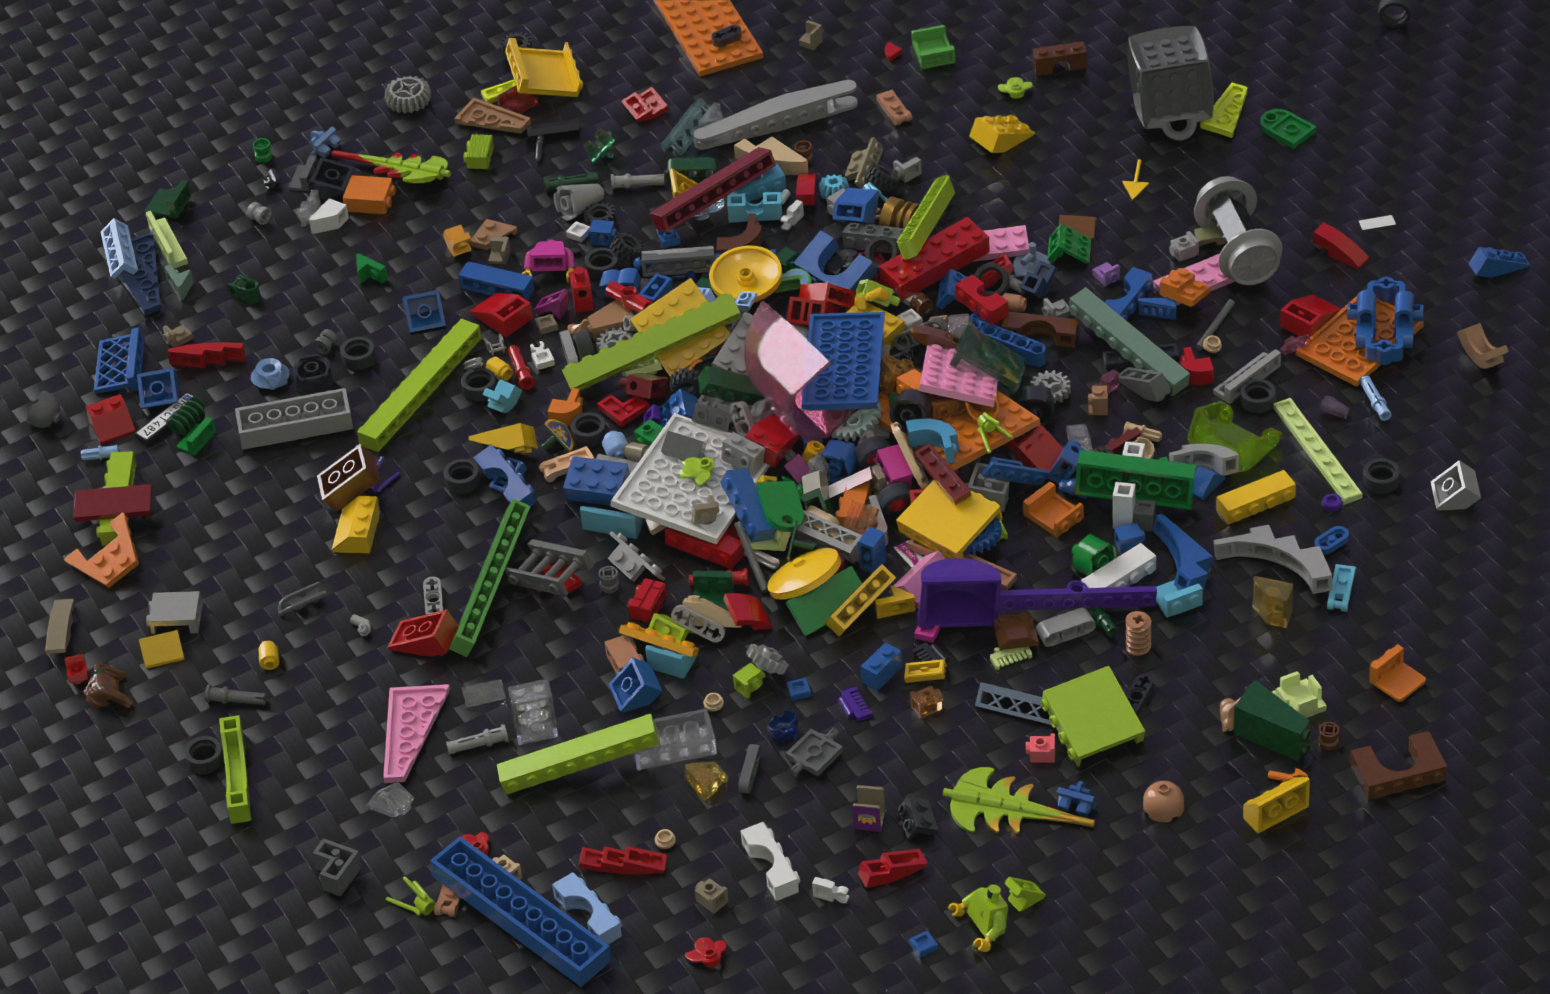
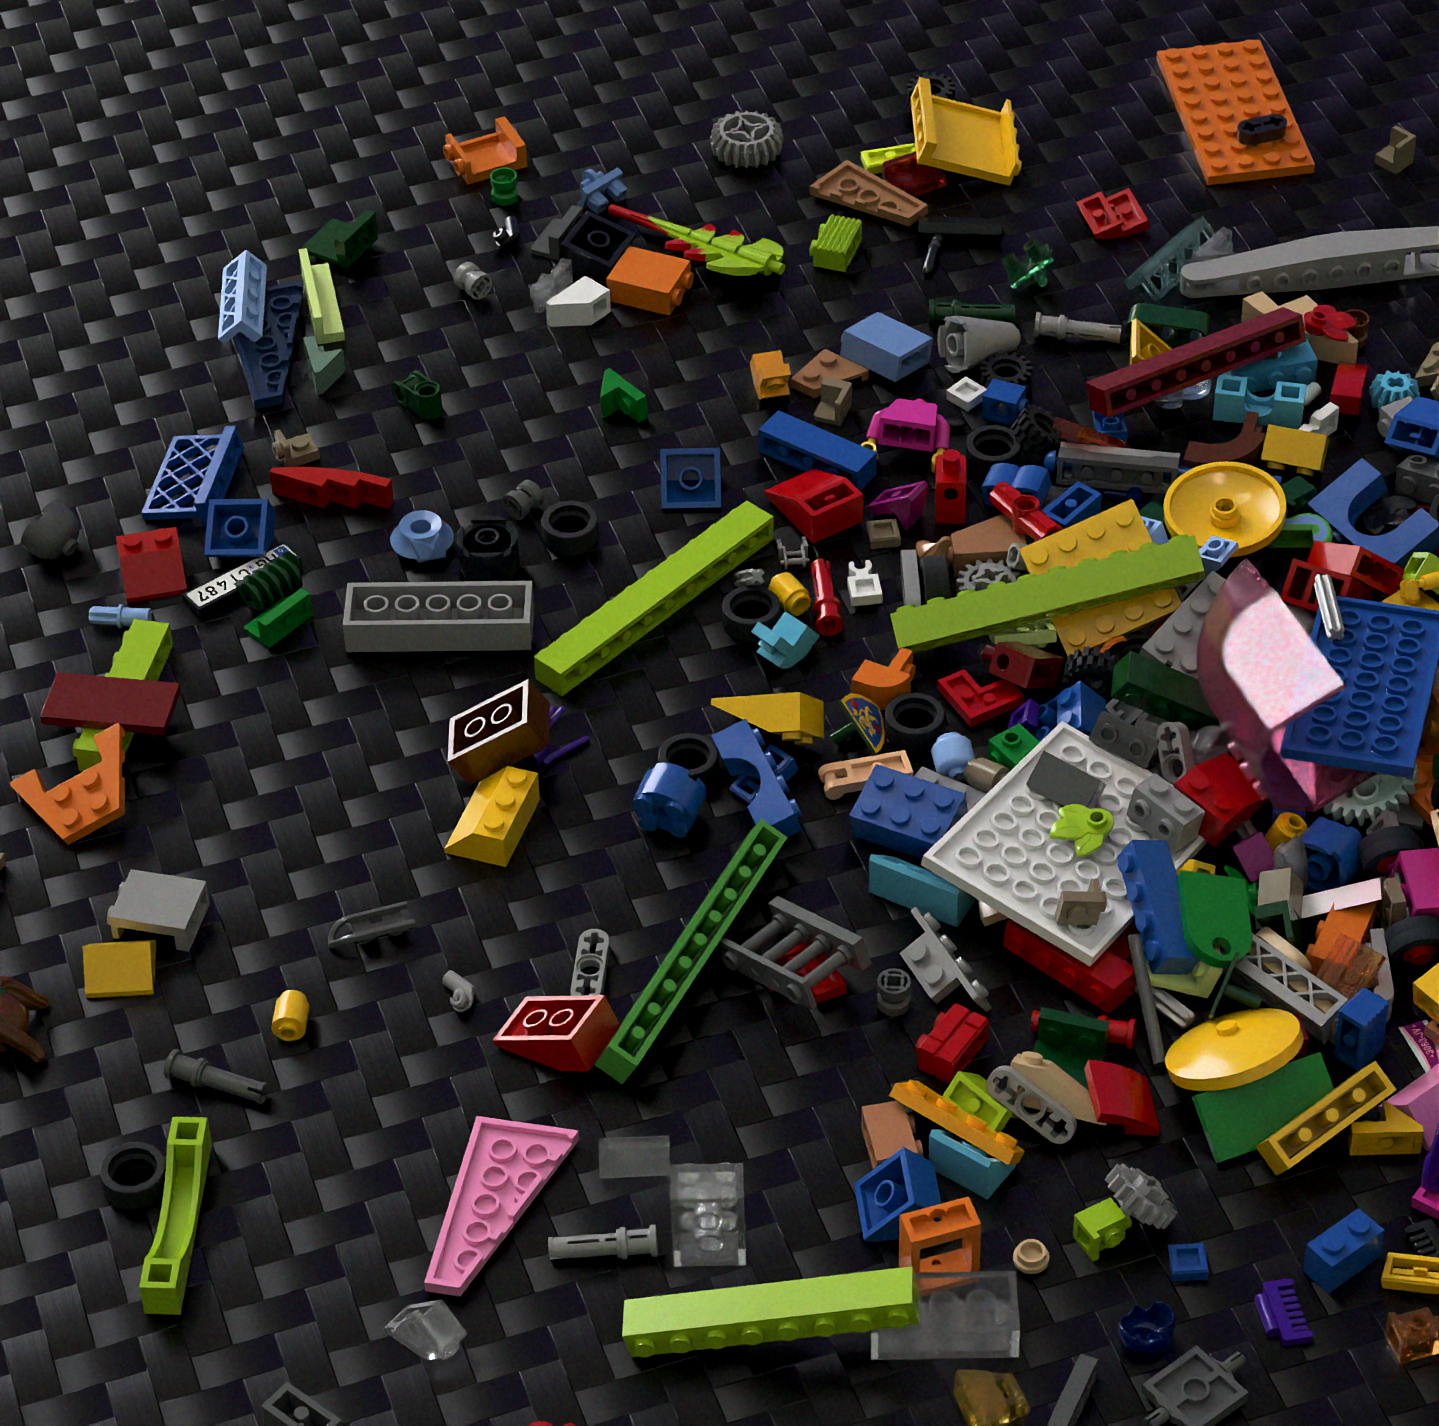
camera: 10 degrees right, 0 degrees up
none -> orange panel [443,116,527,184]
none -> blue brick [632,763,707,838]
none -> medium blue brick [840,312,933,382]
none -> orange window [899,1196,981,1294]
none -> clear red wing [1052,417,1129,448]
none -> yellow brick [1261,424,1329,477]
none -> red plate [1303,305,1358,342]
none -> light grey axle [1314,574,1345,641]

